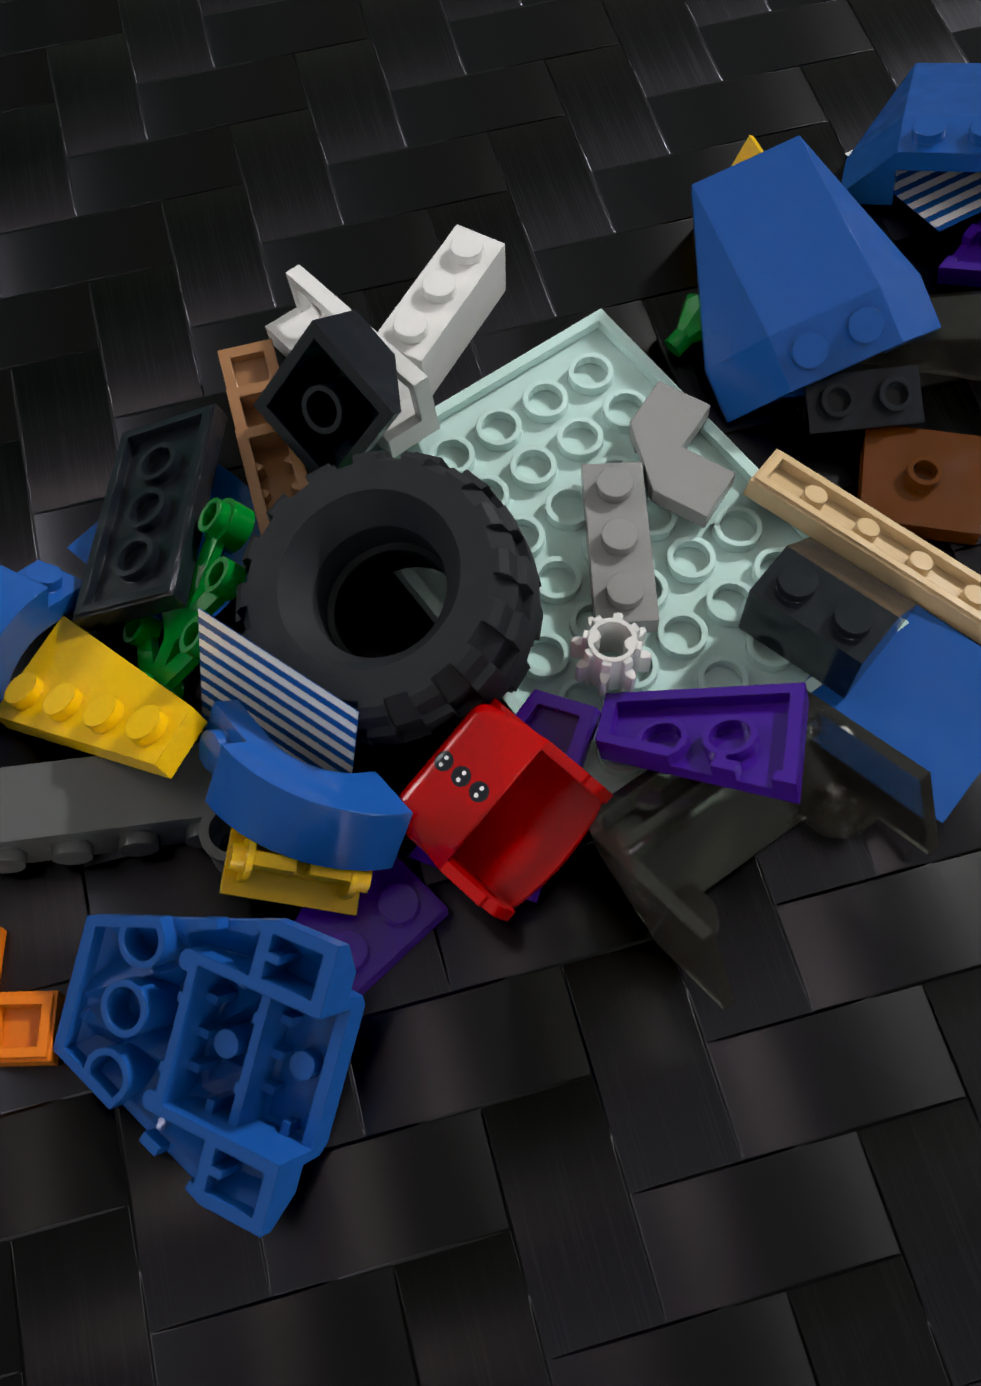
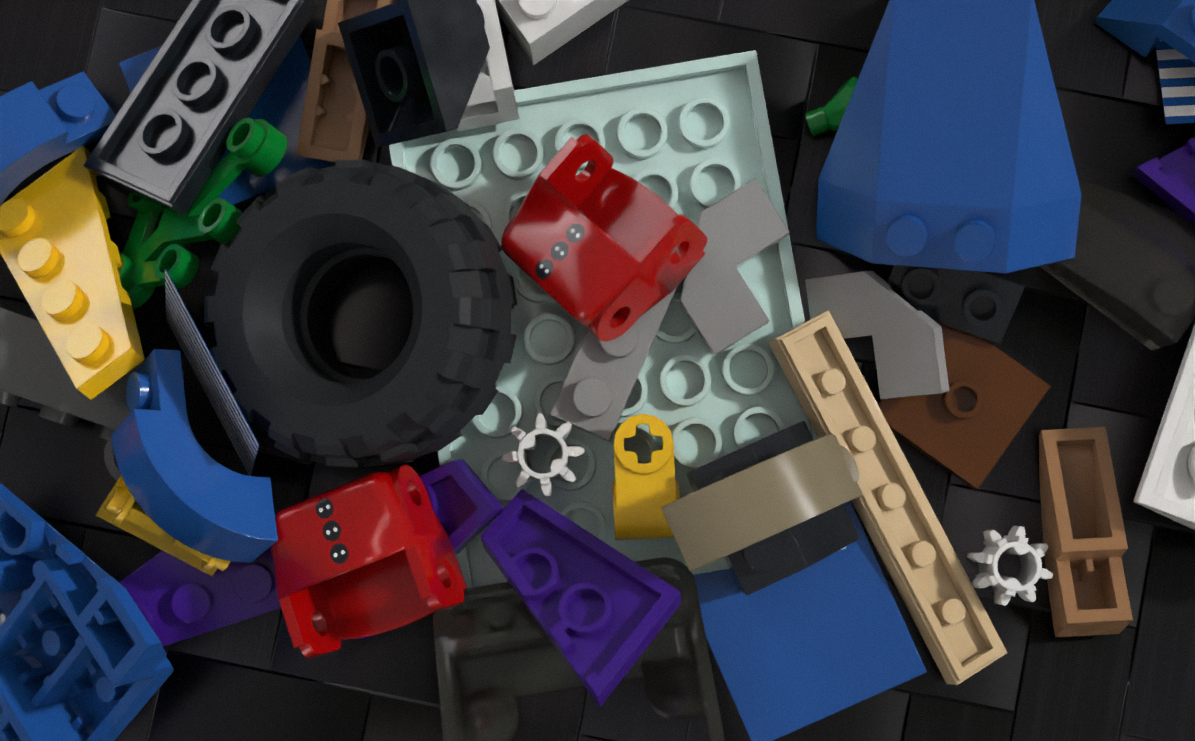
camera: 30 degrees right, 20 degrees up
none -> red piece [501,134,708,342]
none -> yellow piece [612,414,680,541]
none -> dark tan arch [661,433,862,572]
none -> light grey tile [805,271,950,399]

